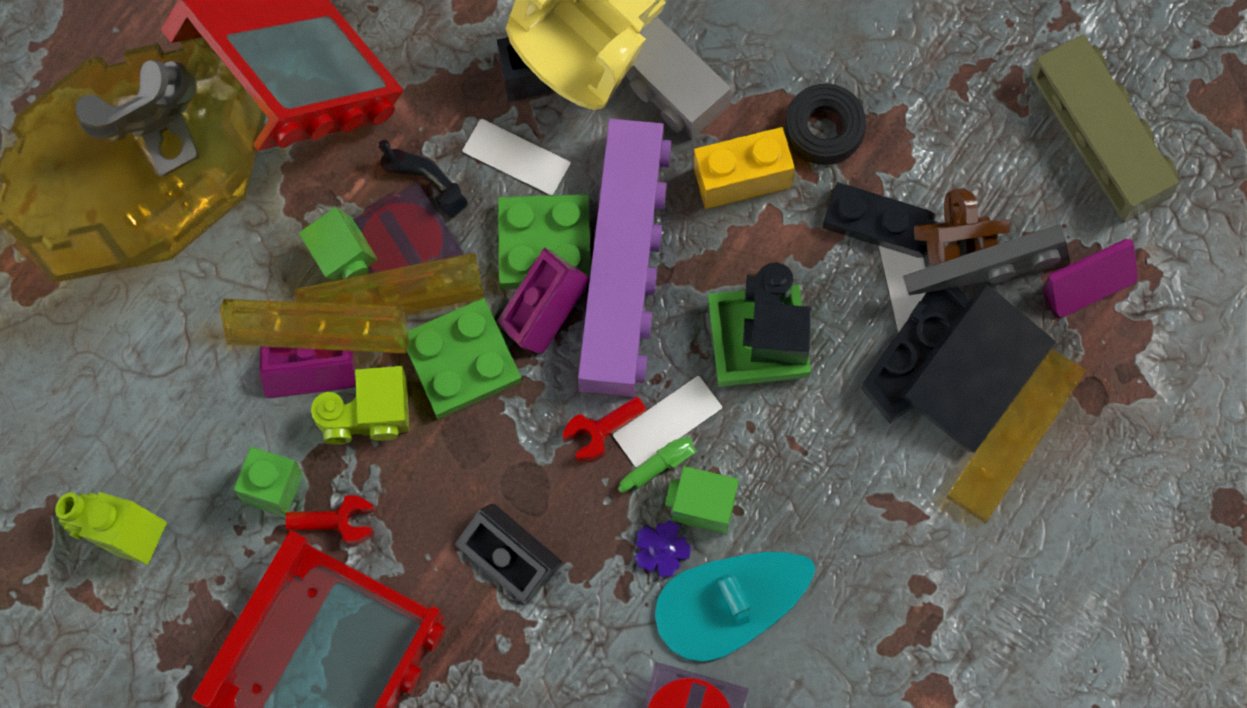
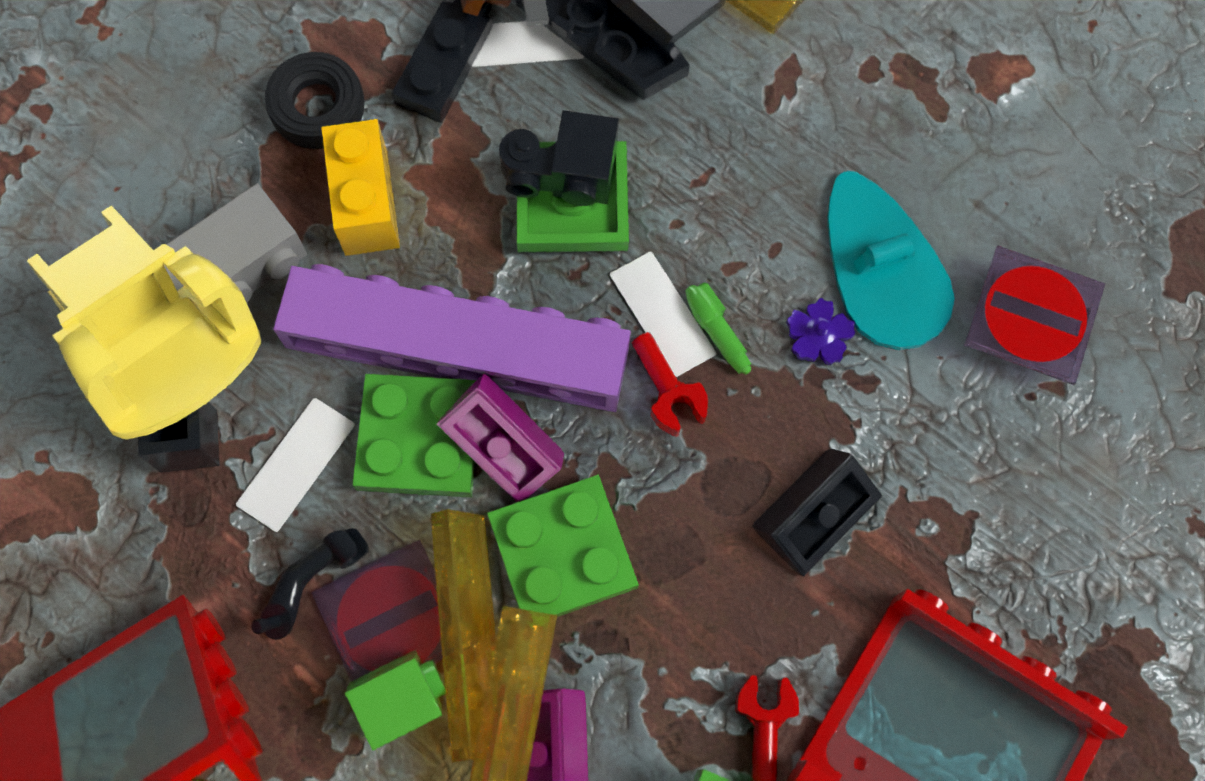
camera: 90 degrees left, 0 degrees up
lime brick [311,366,409,445] -> none
bright green brick [665,466,739,535] -> none

